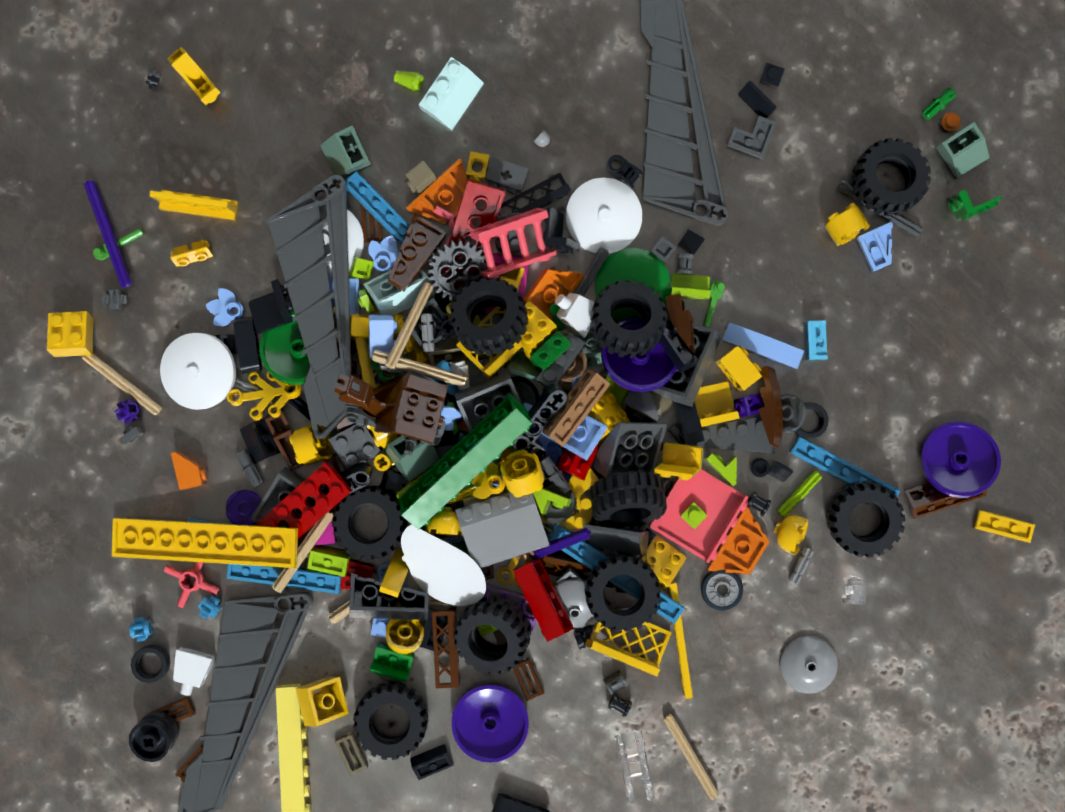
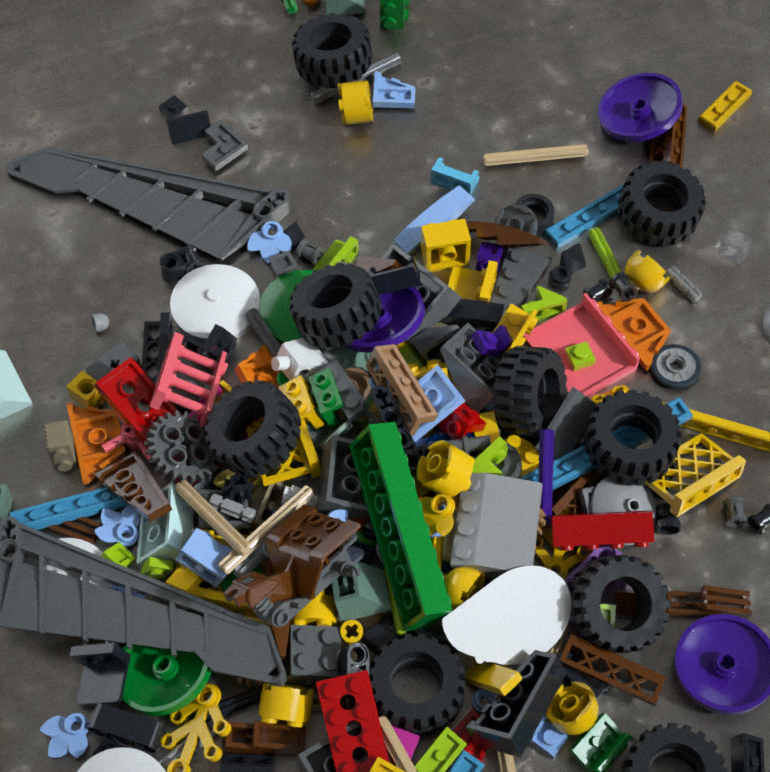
camera: 65 degrees left, 30 degrees down
bright green piece [703,280,725,328] -> none
none -> light blue plate [247,221,292,264]
none -> dark purple bracket [471,325,513,357]
none -> tan axle [483,144,588,166]
none -> black bush [609,272,638,302]
none -> reddish brown tile [701,585,752,618]

